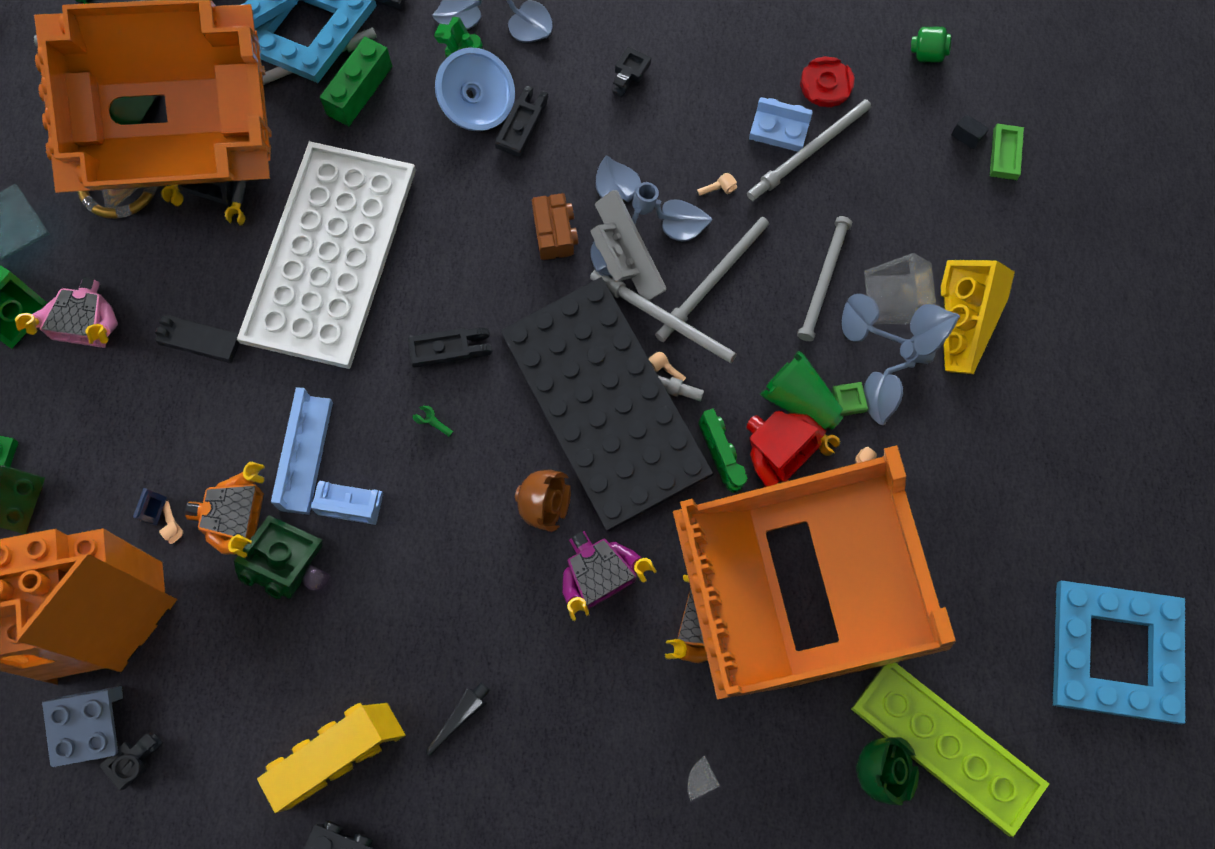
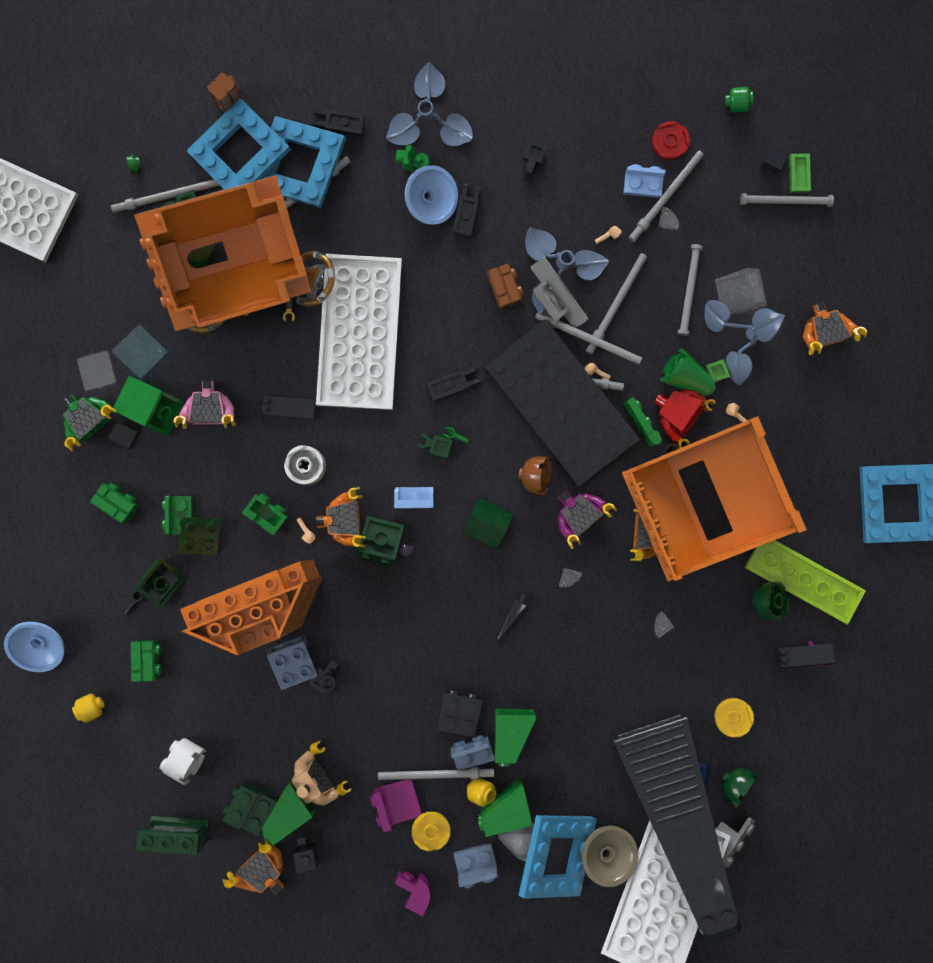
camera: 15 degrees left, 15 degrees up
dark blue slope [133,488,167,526] -> none
yellow wedge [257,703,406,813] -> none
light blue fence [271,387,333,515] -> none
green brick [320,36,393,127] -> none
yellow wedge [941,260,1015,374] -> none
none -> green cylinder [242,493,287,535]
none -> white brick [284,445,326,485]
none -> piece [293,251,335,307]
none -> dark green plate [417,434,453,459]
none -> dark green slope [463,498,513,549]
none -> clear tile [559,568,582,587]
none -> clear tile [659,207,679,230]
none -> light grey bar [740,193,834,207]
none -> torso [802,302,867,355]

